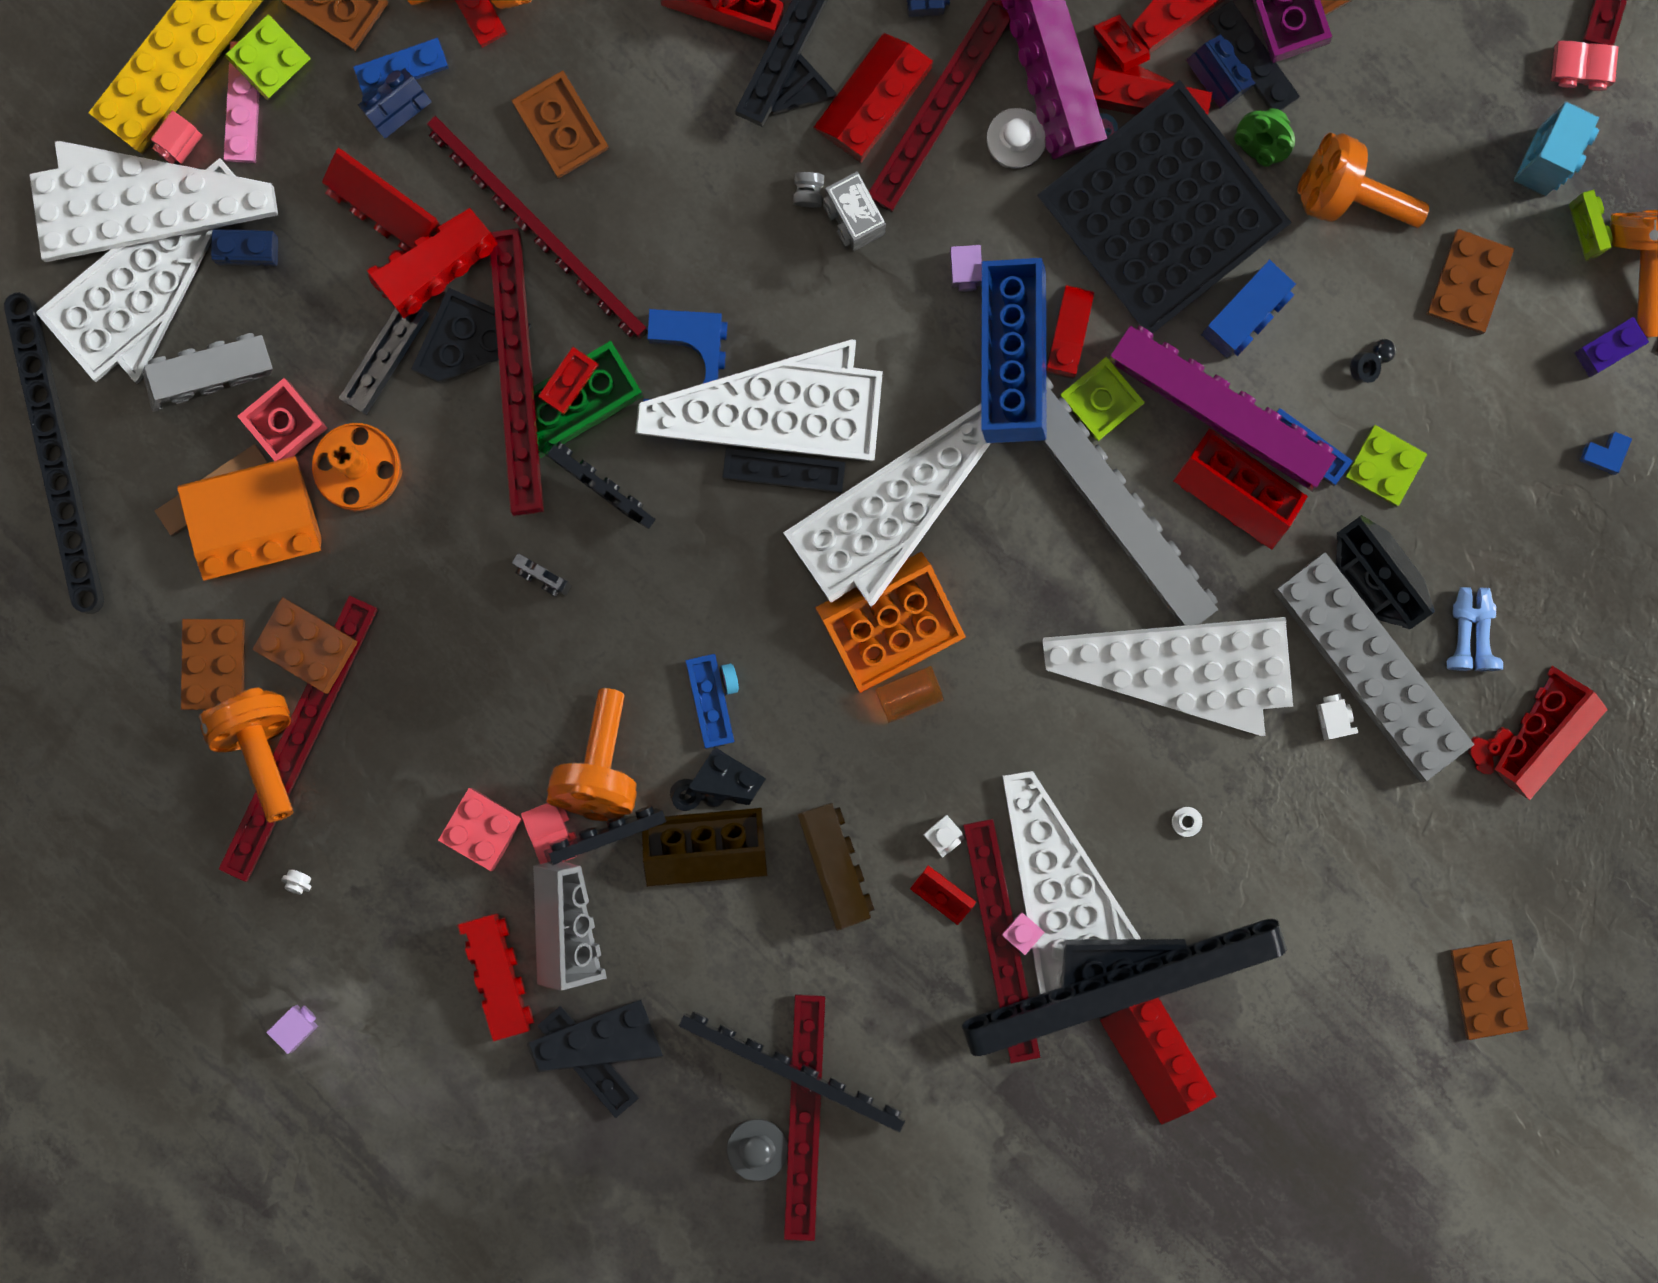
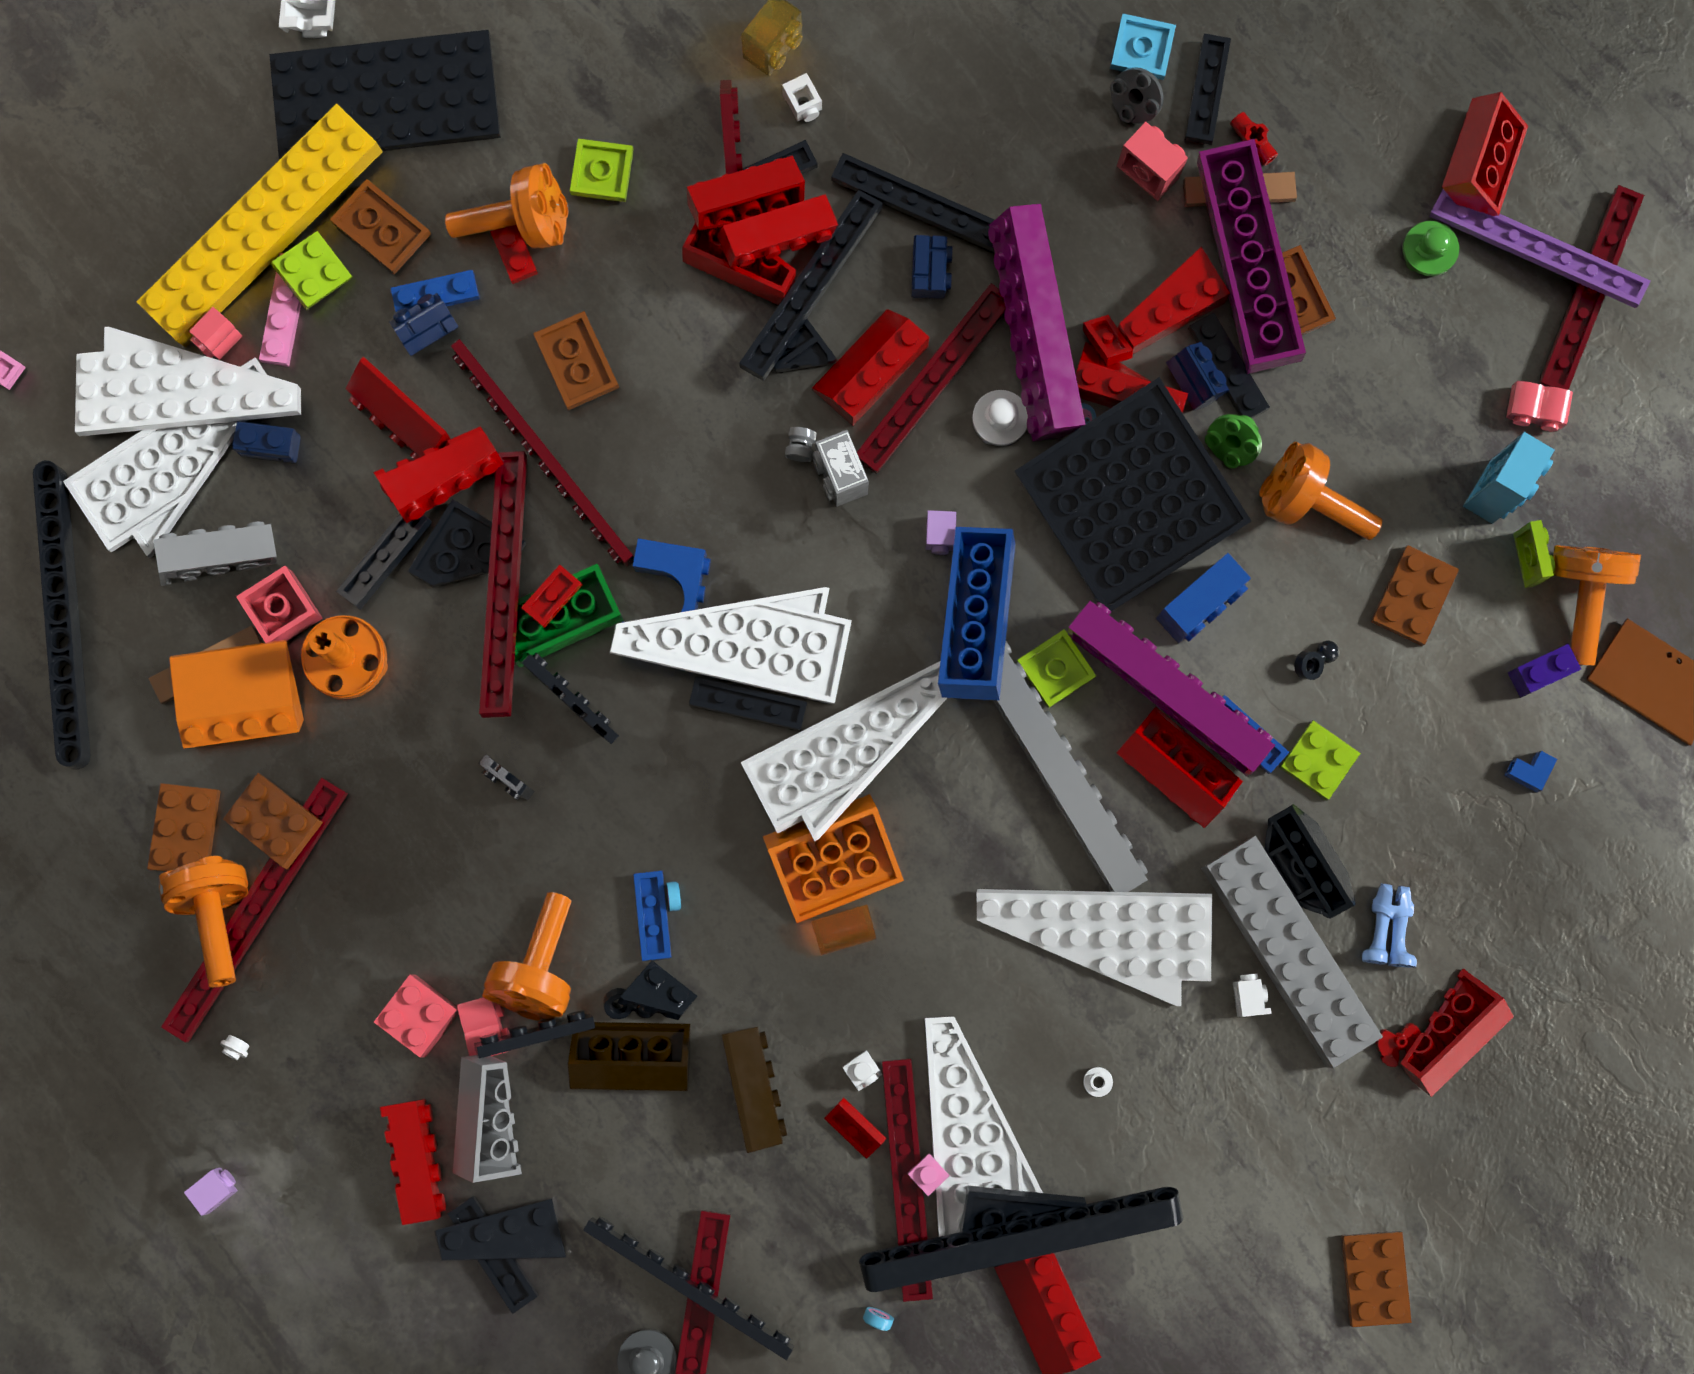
camera: 10 degrees right, 5 degrees down
red slope [1046,285,1095,379] -> none
none -> medium azure tile [863,1307,894,1331]

